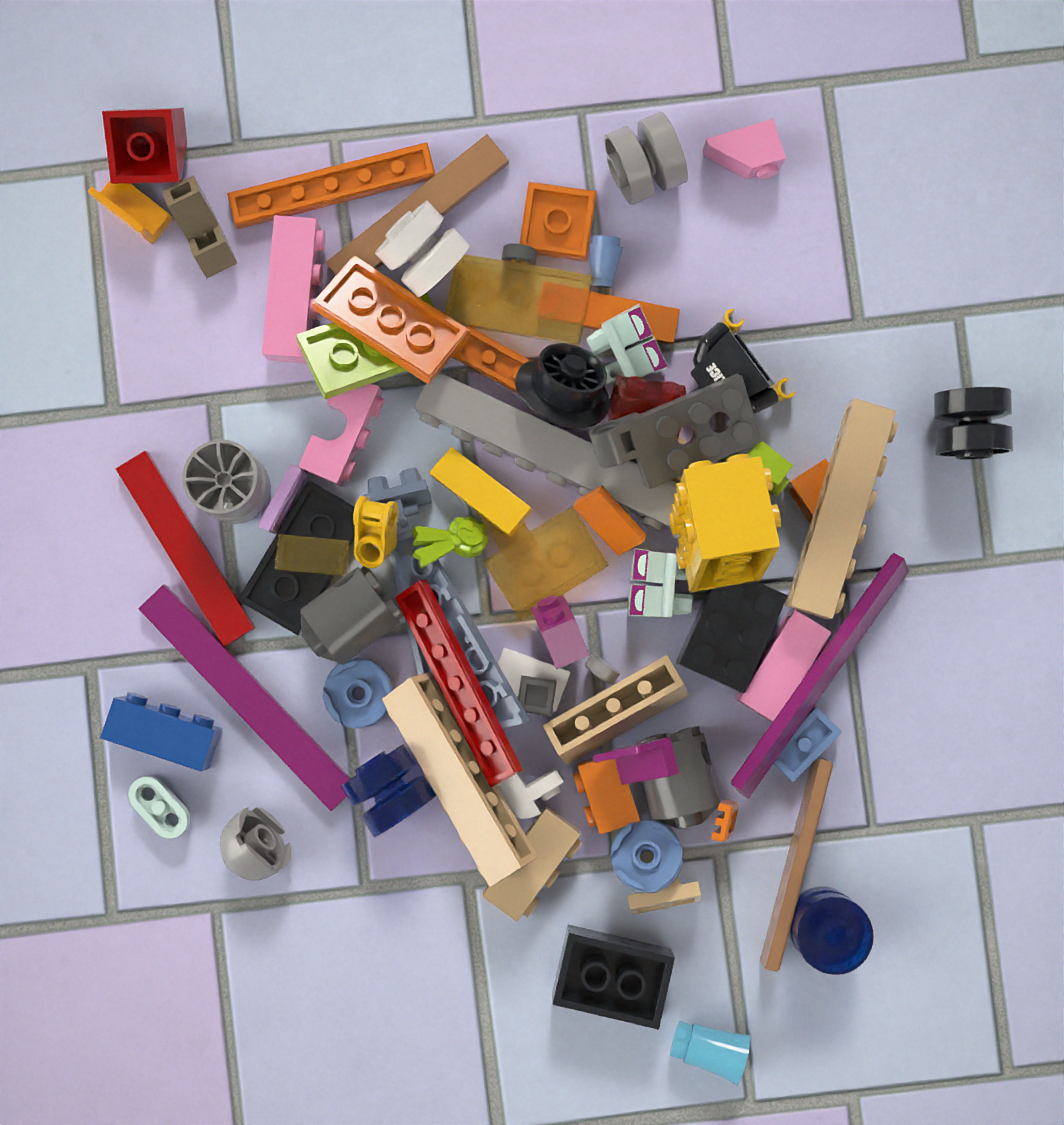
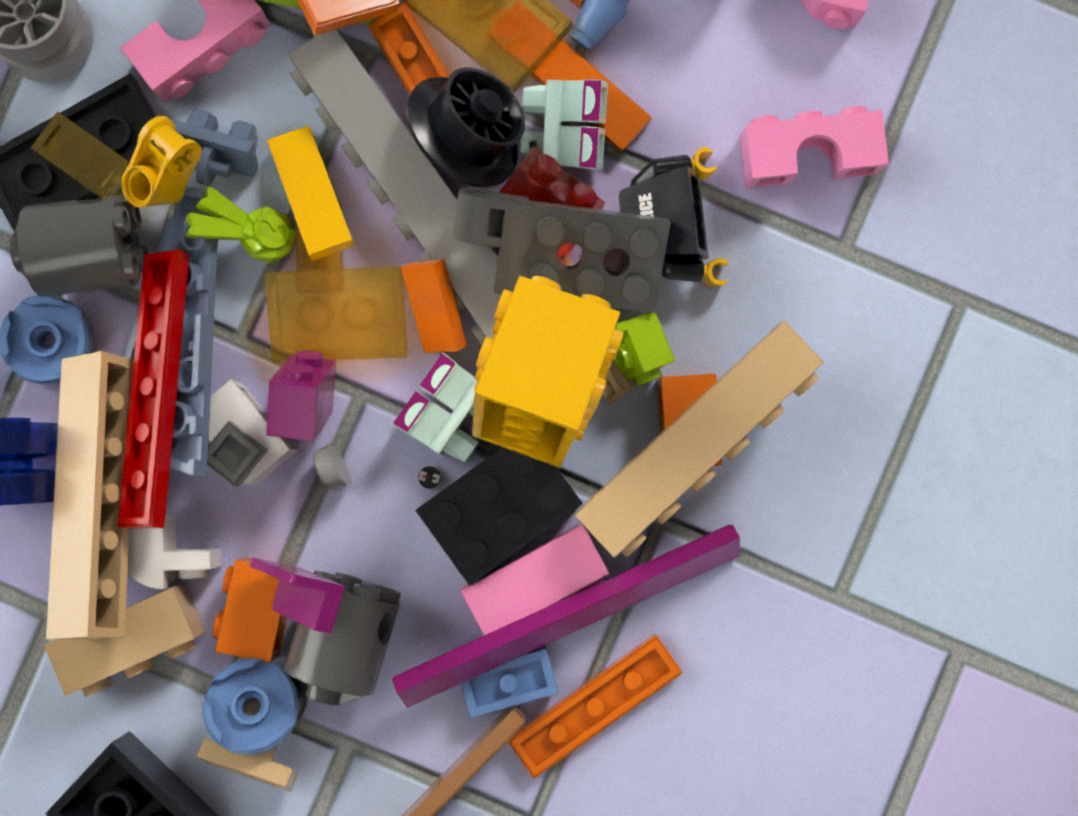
camera: 25 degrees right, 0 degrees up
lavender tile [258,464,307,534] -> none
tan brick [542,655,689,765] -> none
orange tile [711,799,740,842] -> none
black wheel [934,387,1013,460] -> none
none -> black piece [418,466,441,489]
none -> orange tile [508,634,683,779]
none -> bright pink arch [739,106,889,188]

